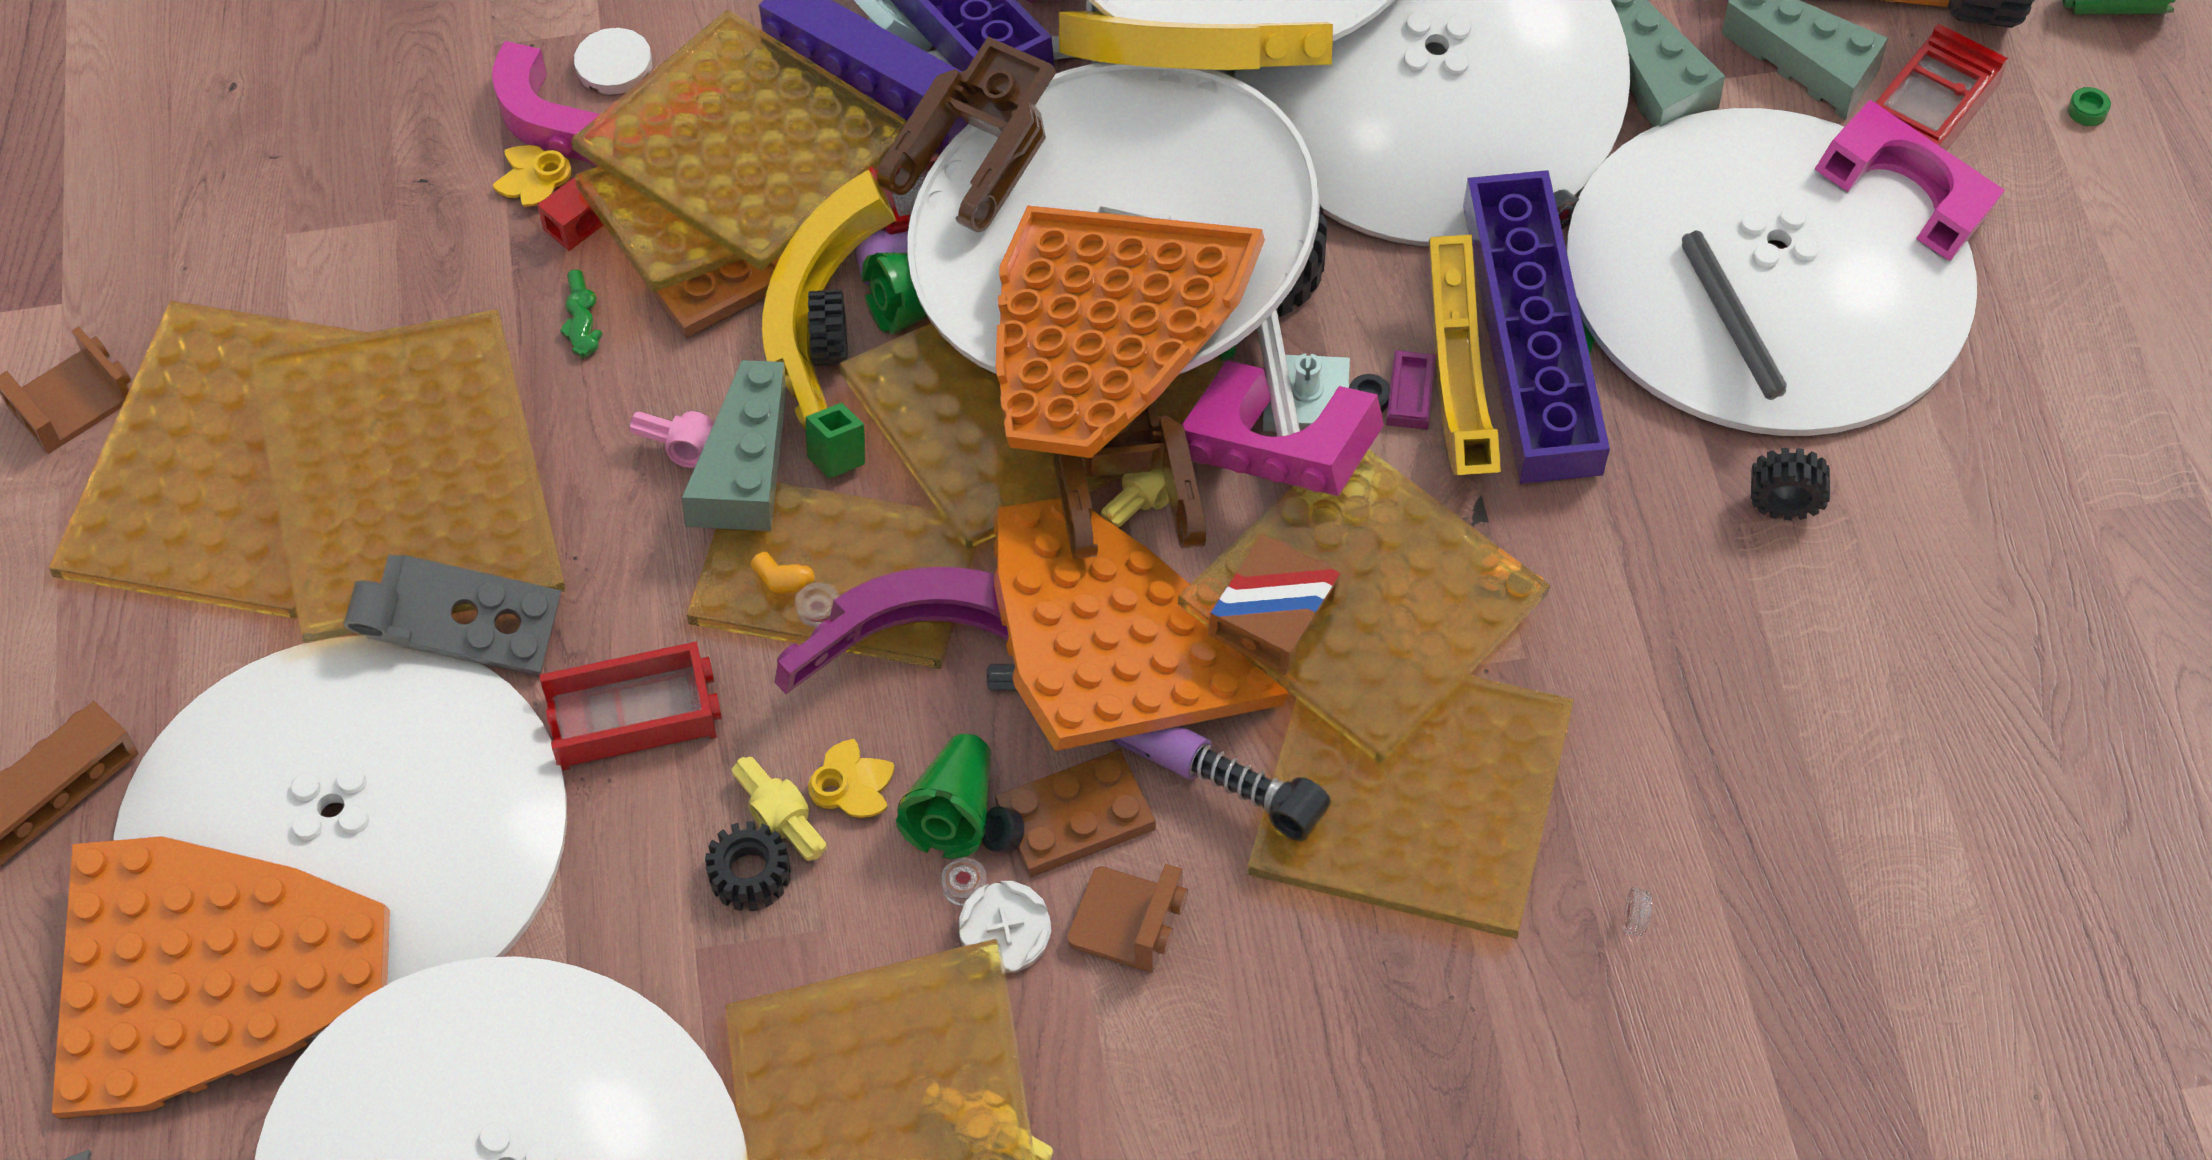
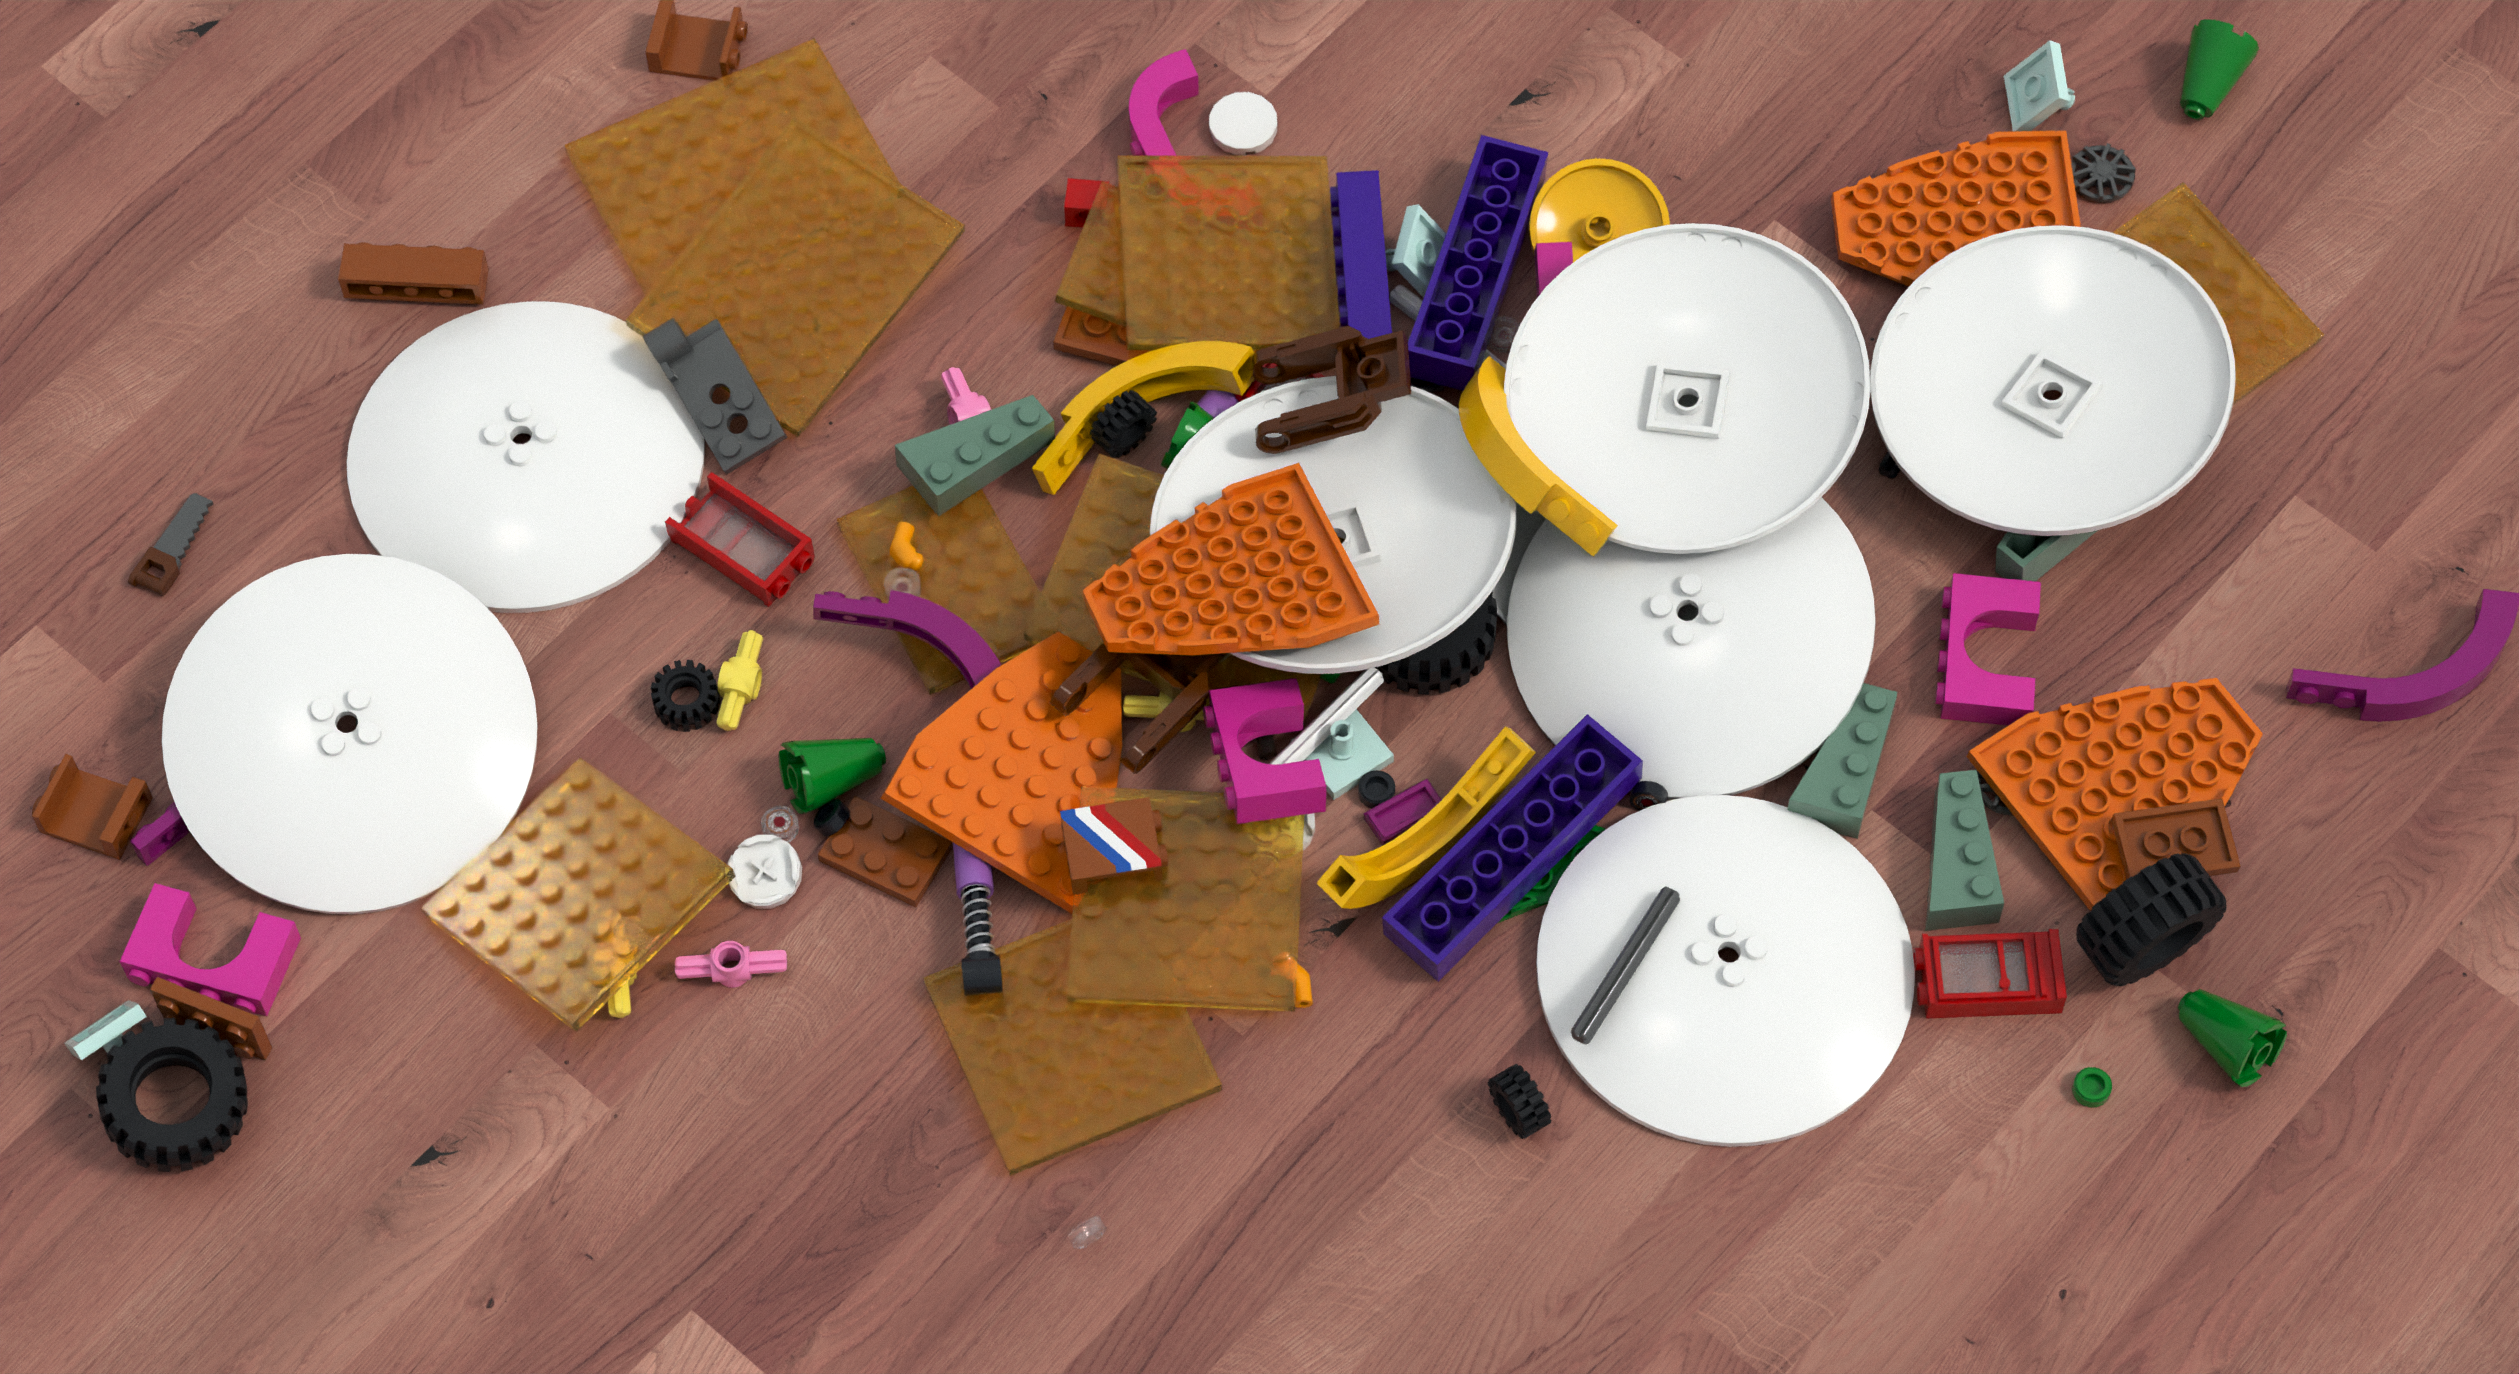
camera: 50 degrees right, 5 degrees up
orange wing [52,836,390,1118] -> none
yellow plate [493,145,572,207] -> none
green animal [560,269,603,359] -> none
green brick [805,402,865,479] -> none
yellow plate [808,739,895,818] -> none
dark orange bracket [1067,864,1188,973] -> none
dark pink arch [1814,100,2005,262] -> none
none -> bright pink axle [675,941,787,988]

